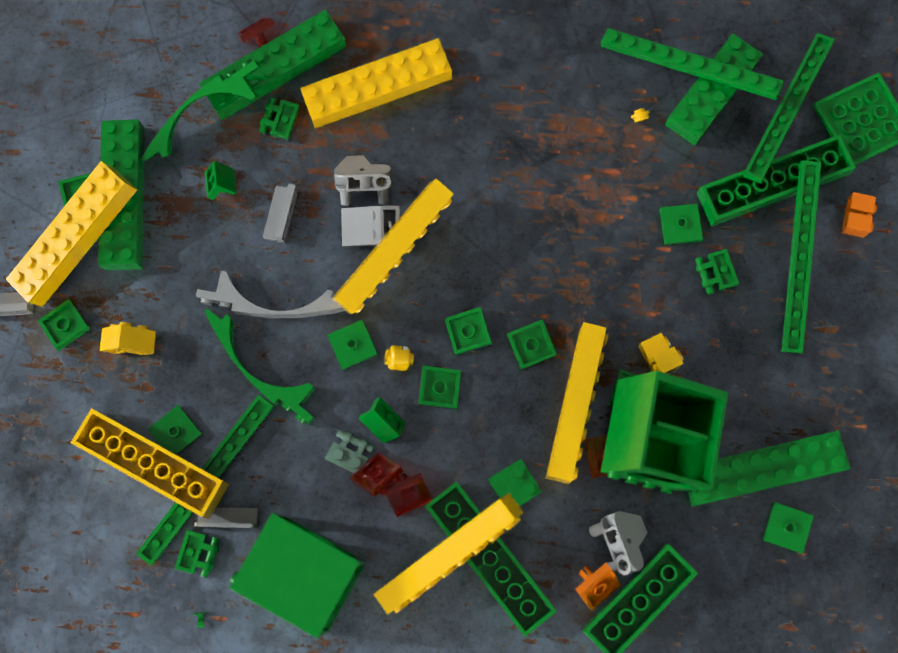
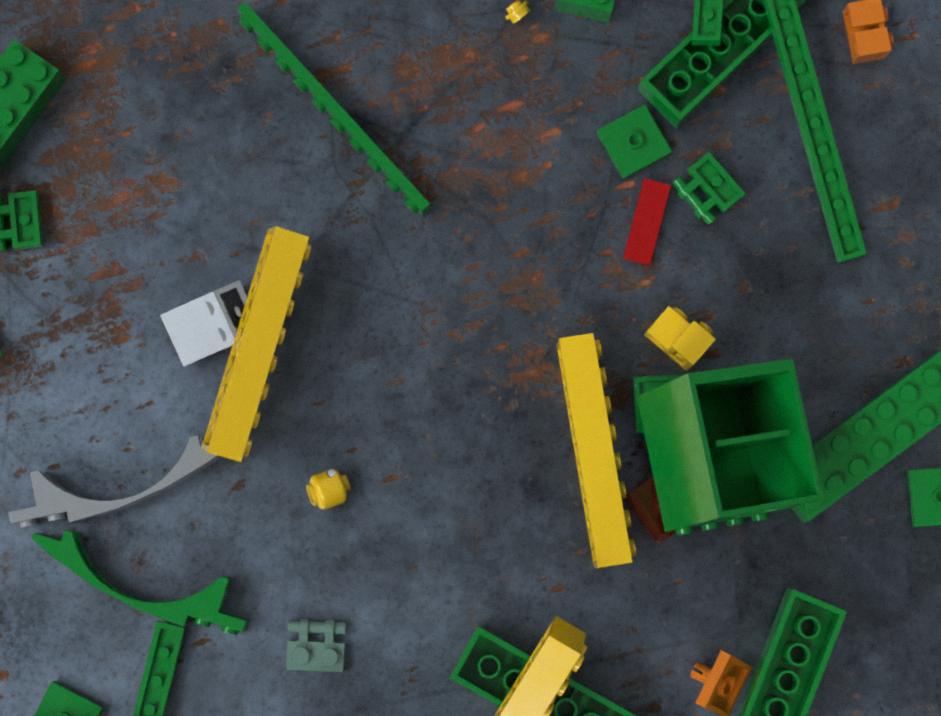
camera: 25 degrees left, 5 degrees up
light grey panel [263,184,298,243] -> none
yellow brick [300,38,452,129] -> none
green plate [327,320,378,370] -> none
light grey piece [334,155,392,206] -> none
clear red tile [350,452,404,498] -> none
green panel [359,397,406,443] -> none
clear red tile [384,473,432,517] -> none
green plate [418,365,461,409] -> none
green plate [444,307,492,355] -> none
green plate [488,459,542,506] -> none
green plate [506,319,557,369] -> none
light grey piece [589,511,647,575] -> none
none -> green plate [237,2,431,217]
none -> red tile [622,178,671,266]

